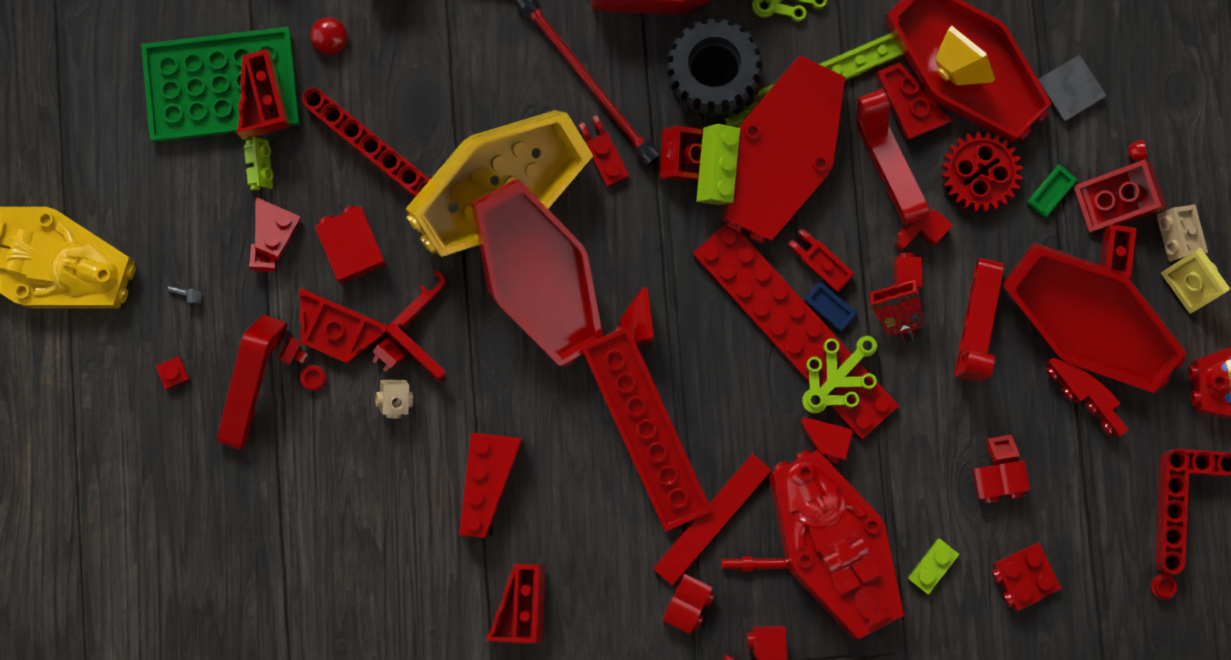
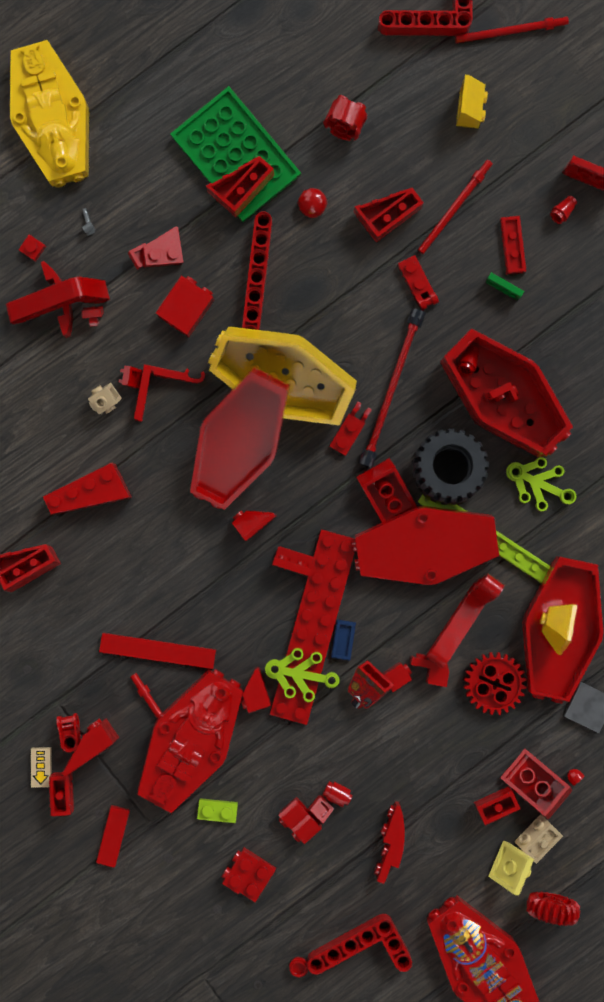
camera: 55 degrees right, 5 degrees up
lime hinge [244,137,273,191] -> none
red wing [299,288,388,364] -> none
red tile [300,365,327,391] -> none
red plate [581,325,712,532] -> none
red brick [662,573,714,634] -> none
lime brick [696,124,740,205] -> none
red hinge [788,229,855,293] -> none
red wing [875,63,953,141] -> none
red beam [954,258,1004,382] -> none
red container [1003,242,1186,393] -> none
green tile [1026,164,1078,218] -> none
none -> red slope [41,261,73,338]
none -> red bracket [272,546,313,576]
none -> red brick [322,781,352,807]

